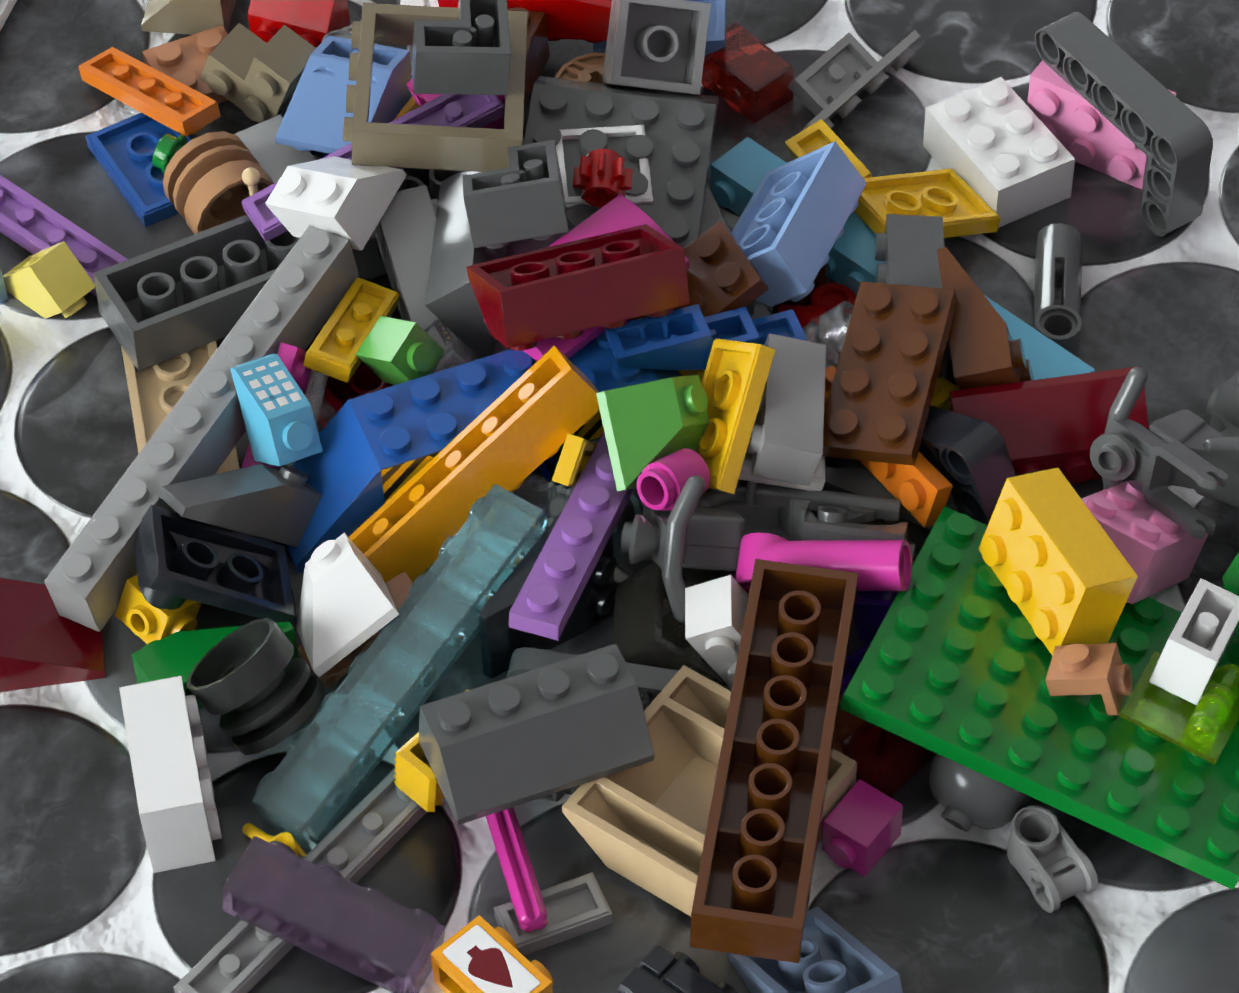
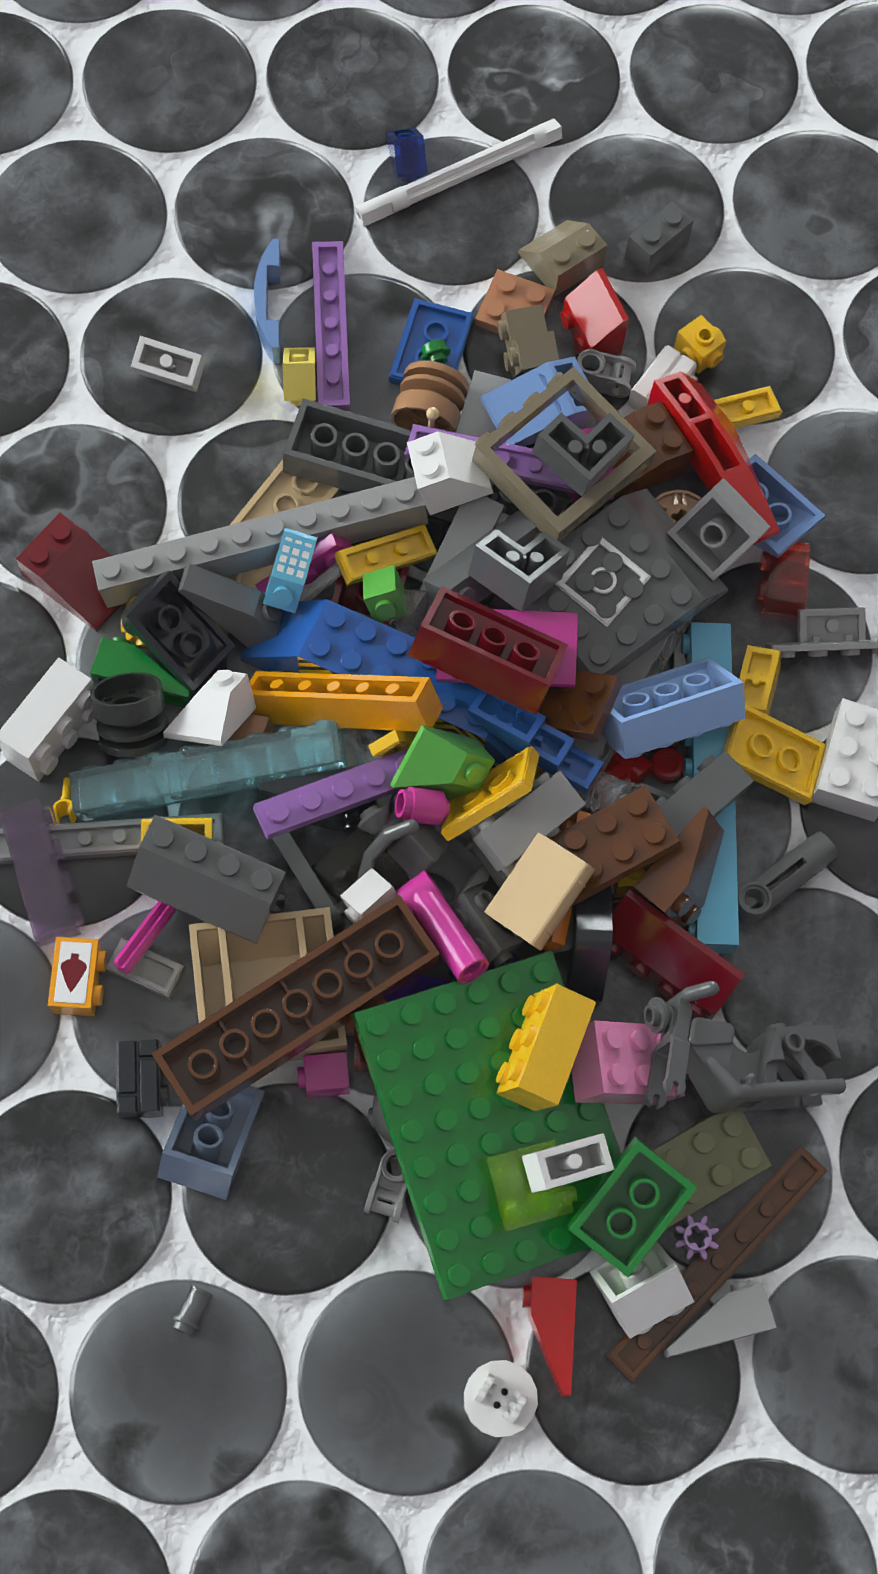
camera: 40 degrees right, 20 degrees up
orange plate [78,47,221,137] -> none
red gear [573,149,633,208] -> none
nougat bracket [1045,643,1132,716] -> none
none -> tan piece [484,832,595,951]

